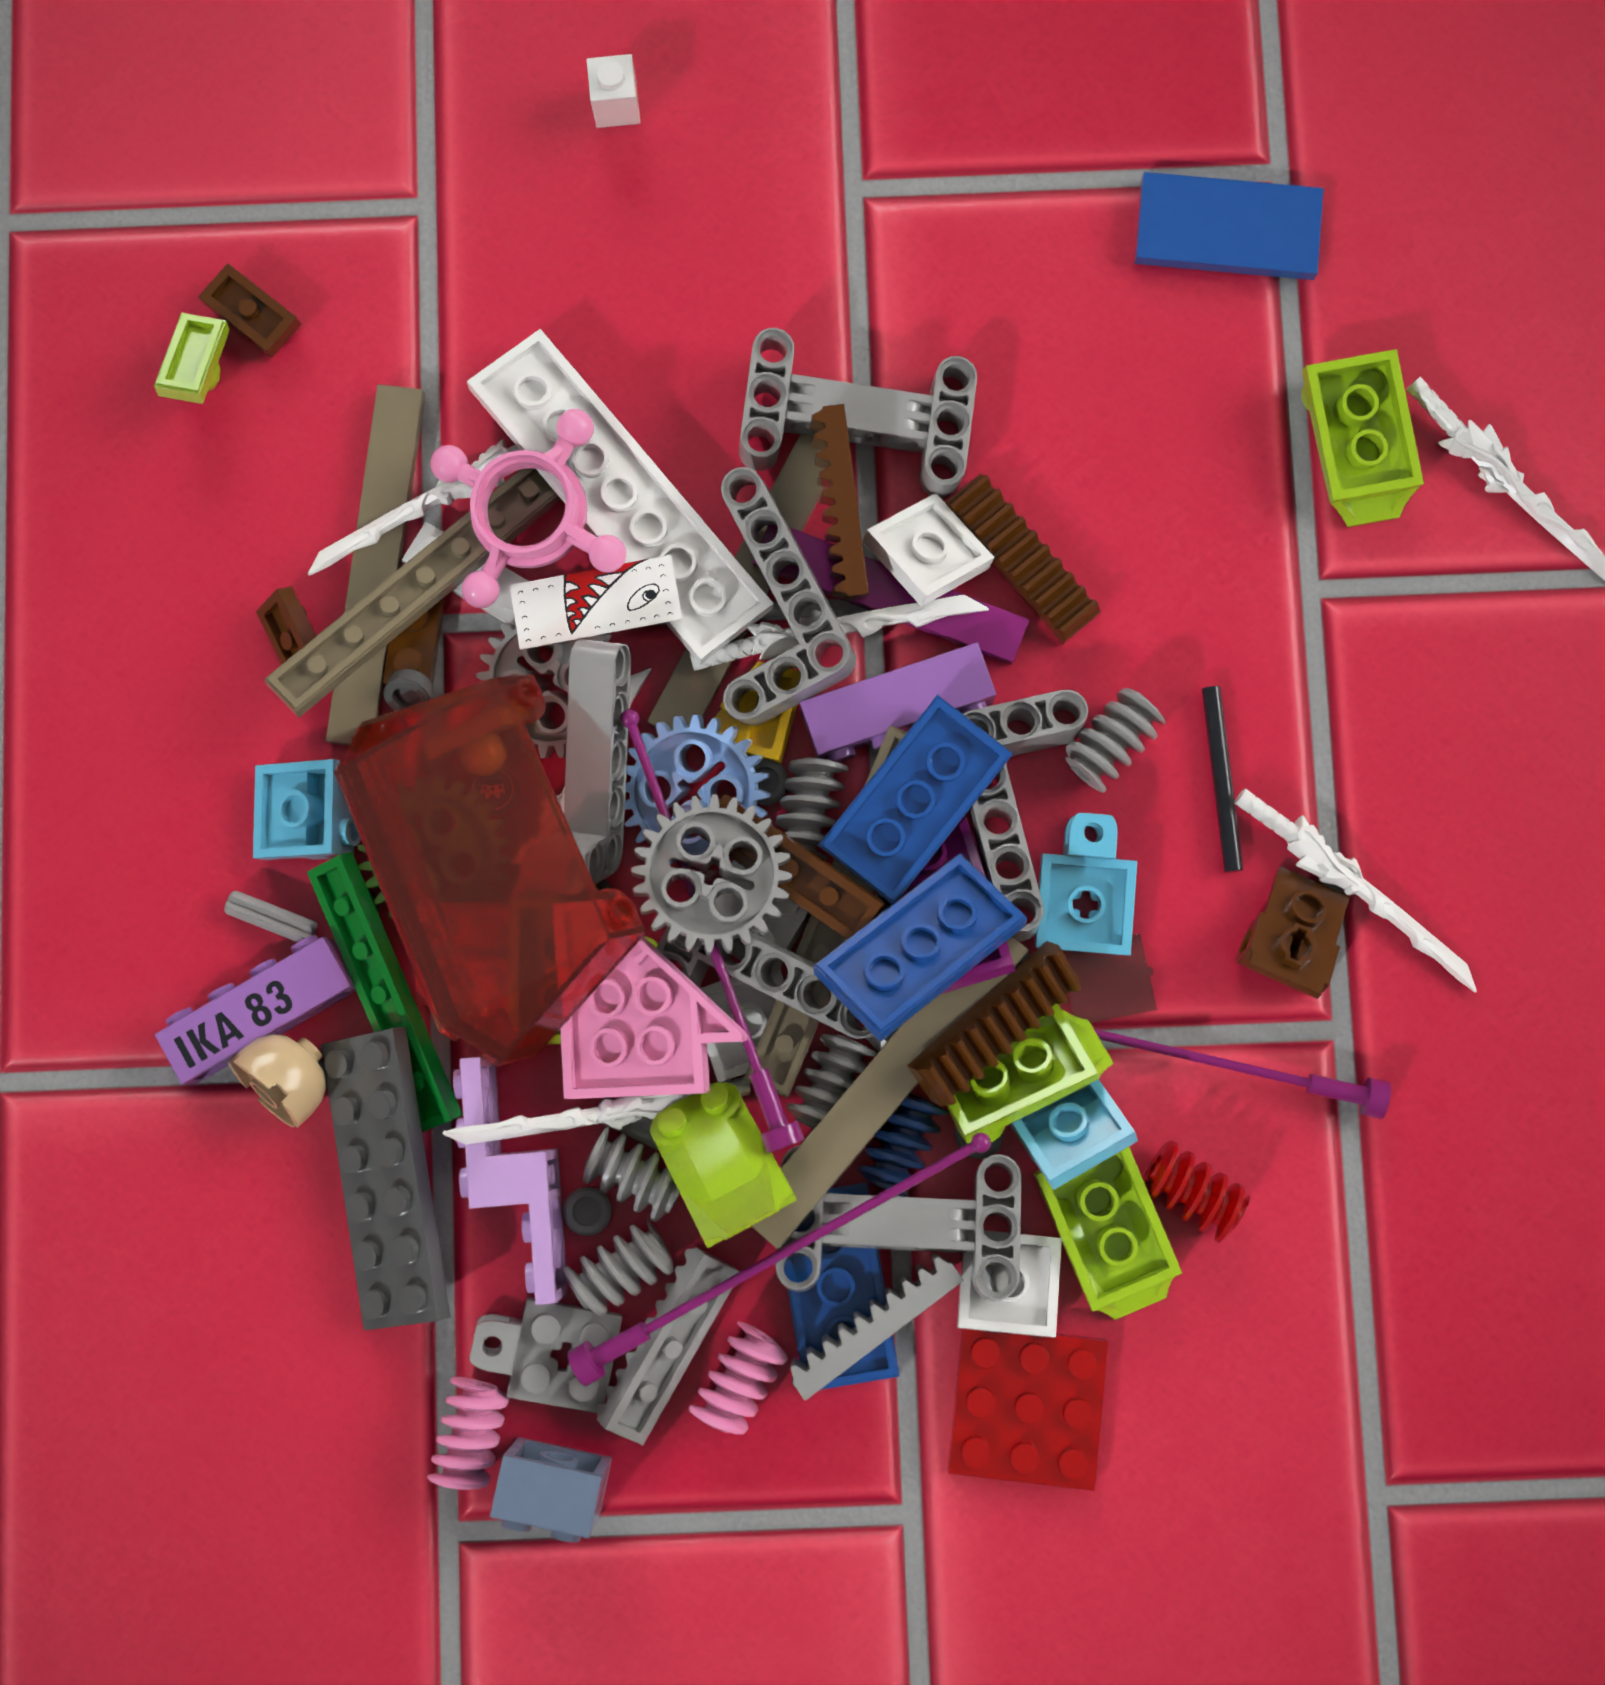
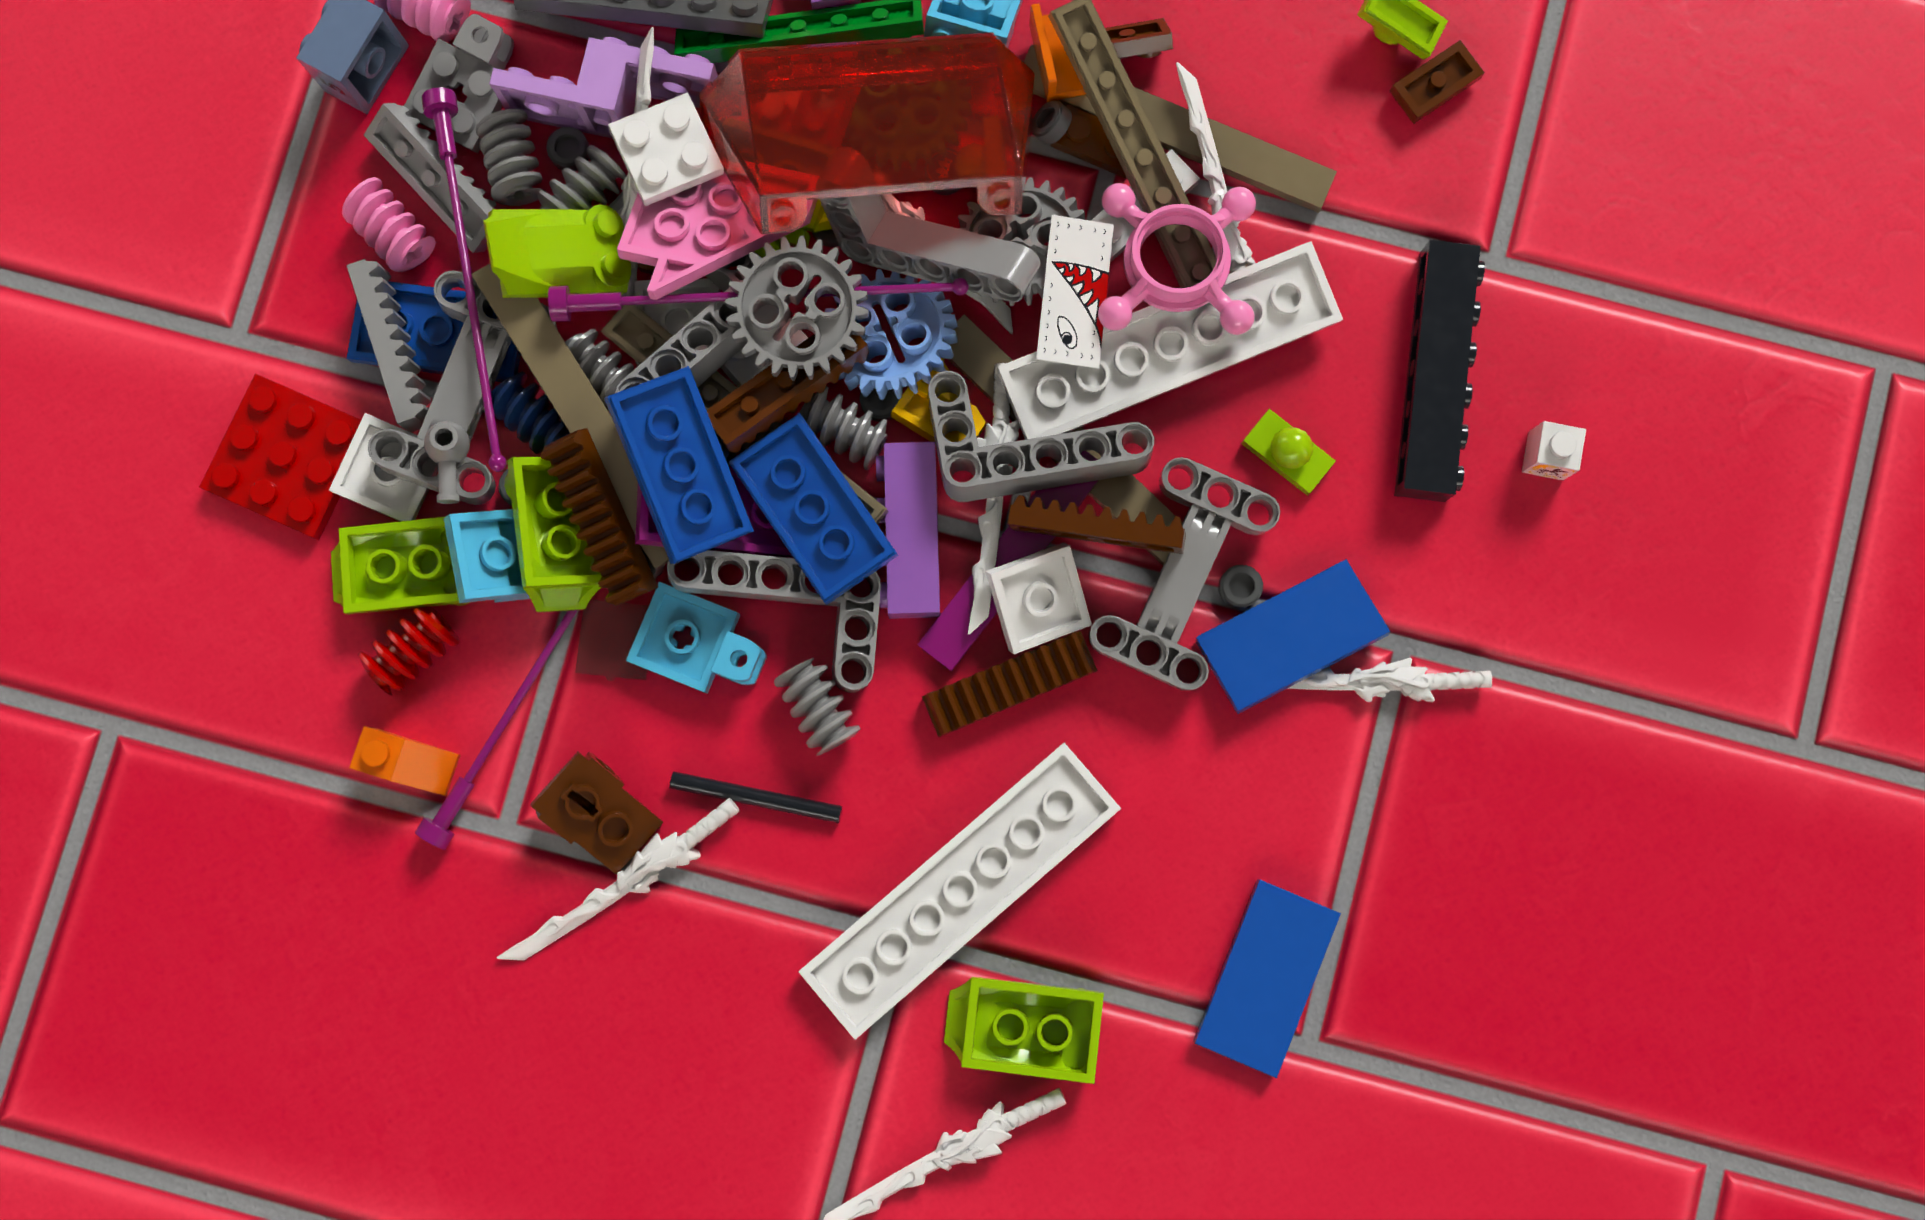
camera: 105 degrees right, 0 degrees up
none -> orange slope [349,726,461,796]
none -> light grey bar [424,421,470,504]
none -> white plate [608,92,724,206]
none -> white plate [798,742,1121,1040]
none -> orange panel [1029,3,1086,102]
none -> blue tile [1195,559,1390,714]
none -> white sword [1210,658,1492,702]
none -> dark grey tile [1218,565,1263,609]
none -> lime tile [1241,409,1336,496]
none -> black brick [1394,240,1485,502]

